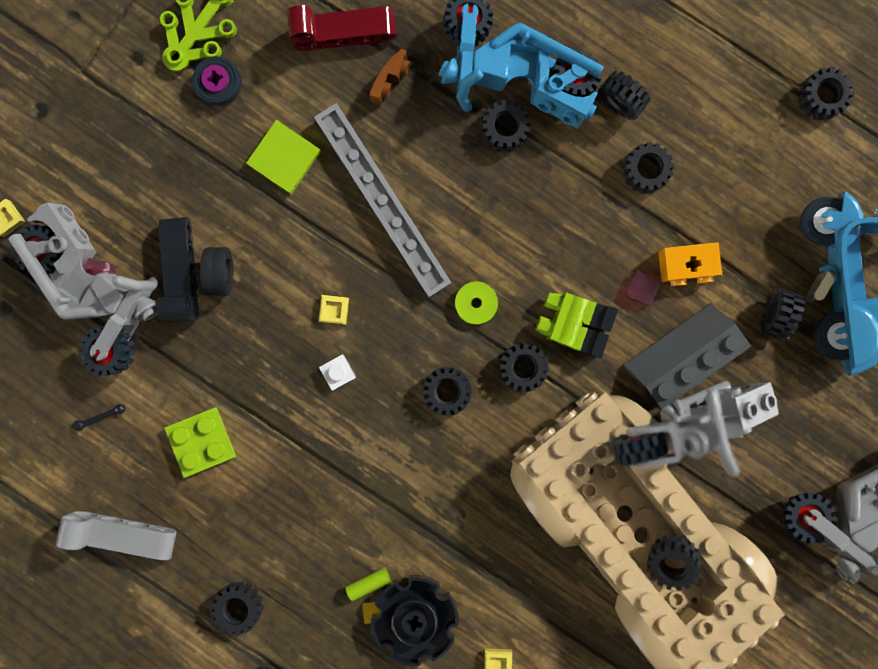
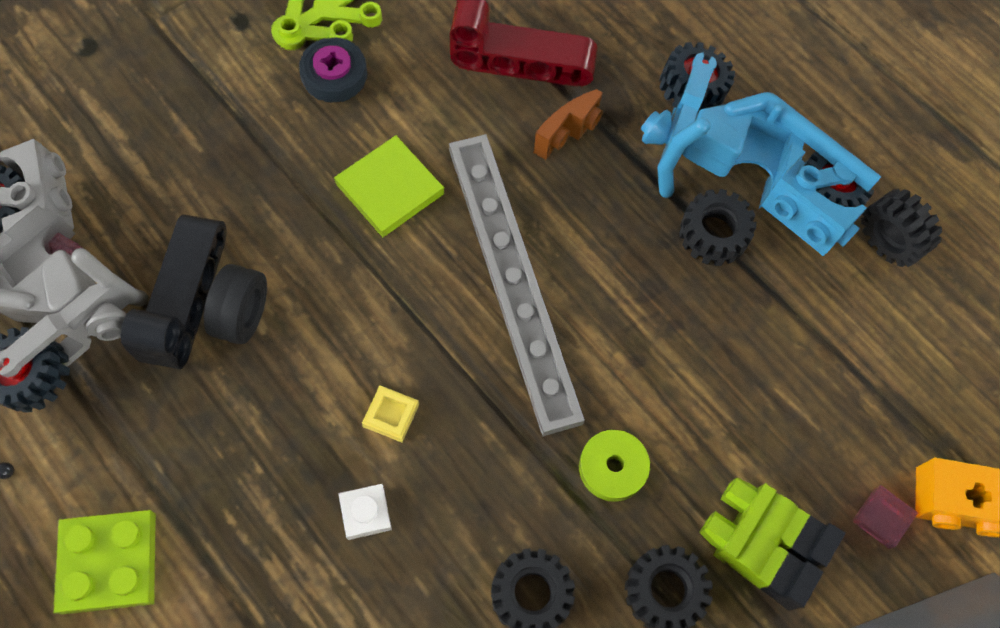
camera: 10 degrees right, 20 degrees down
black tyre [622,142,674,194] -> none

